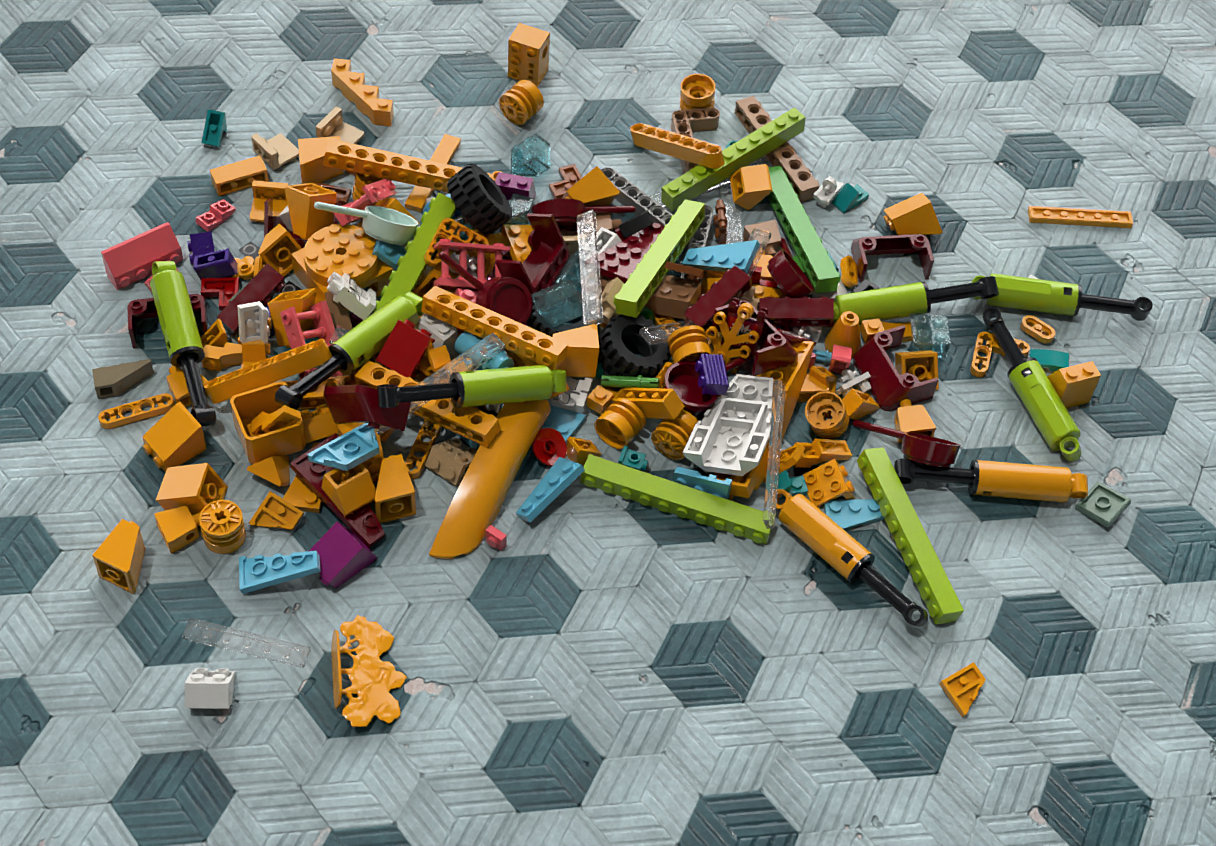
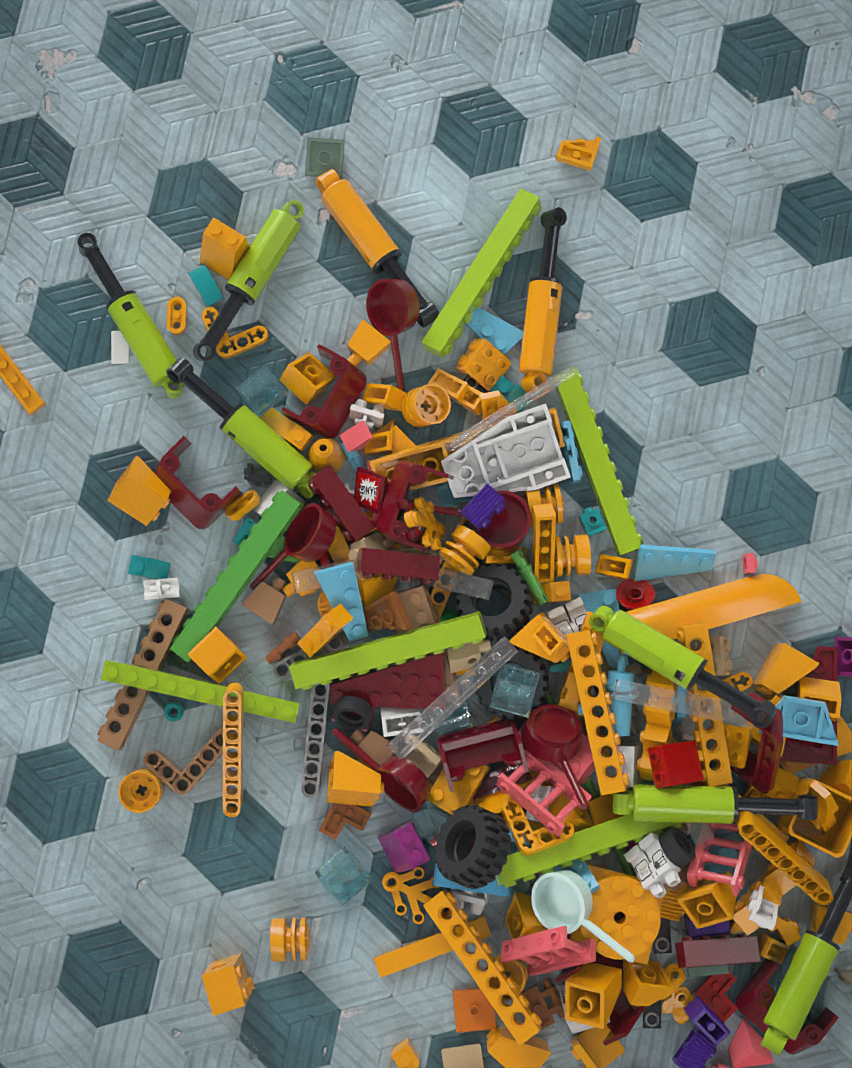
camera: 125 degrees left, 30 degrees up
none -> light orange brick [297,603,354,658]
none -> light orange slope [532,620,567,658]
none -> black tyre [658,826,696,867]

